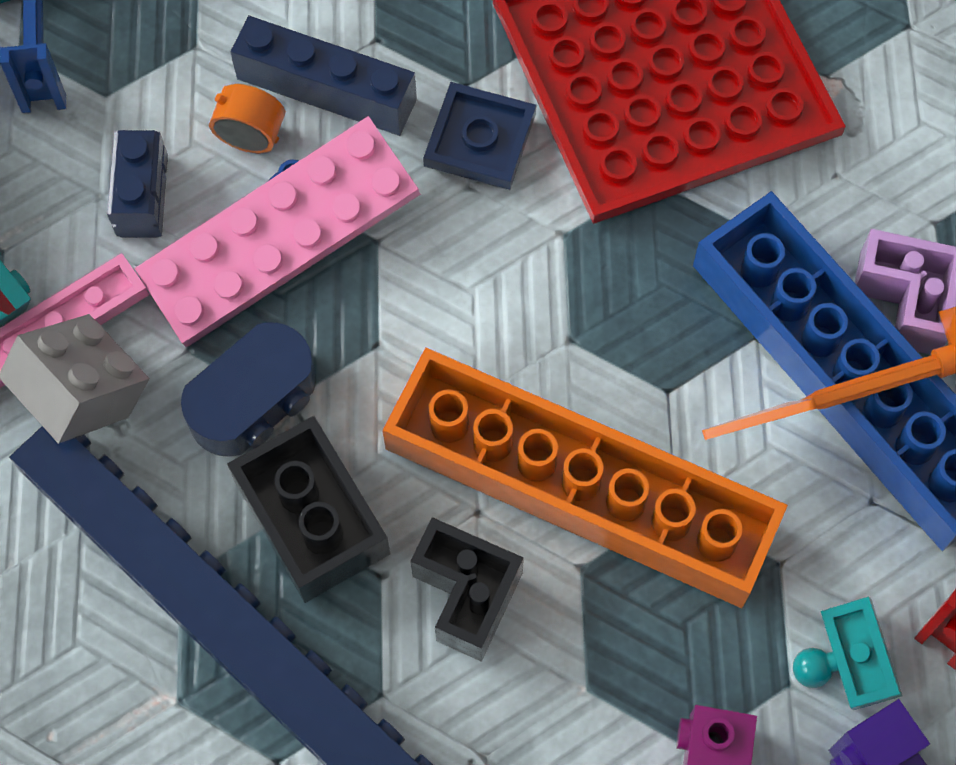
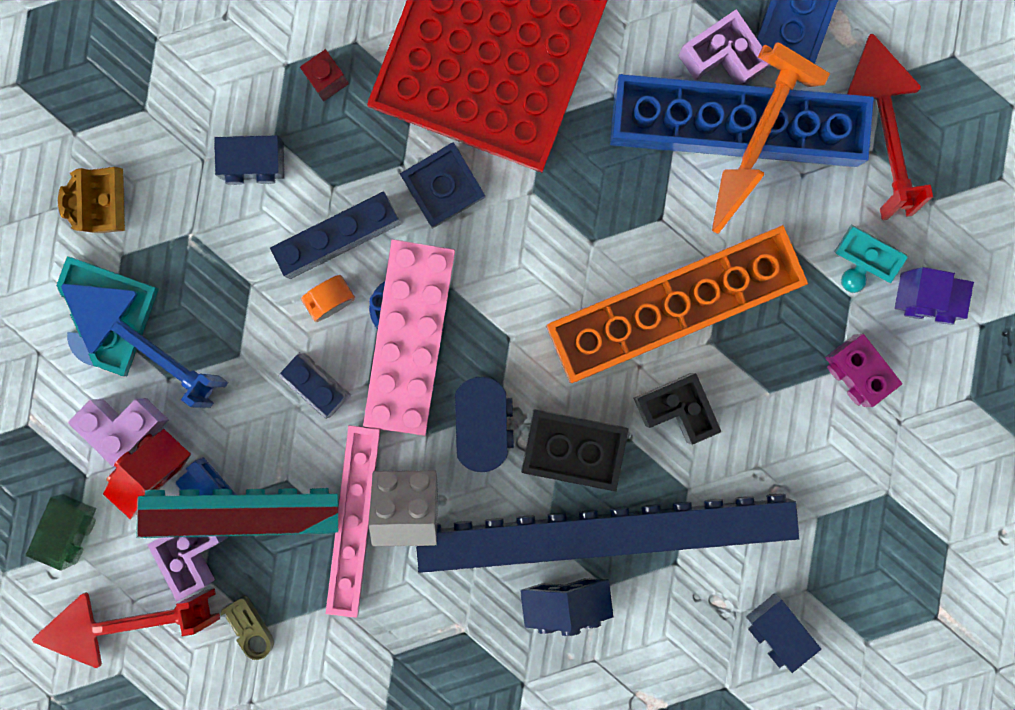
camera: 50 degrees left, 20 degrees up
none -> dark blue brick [520,578,614,636]

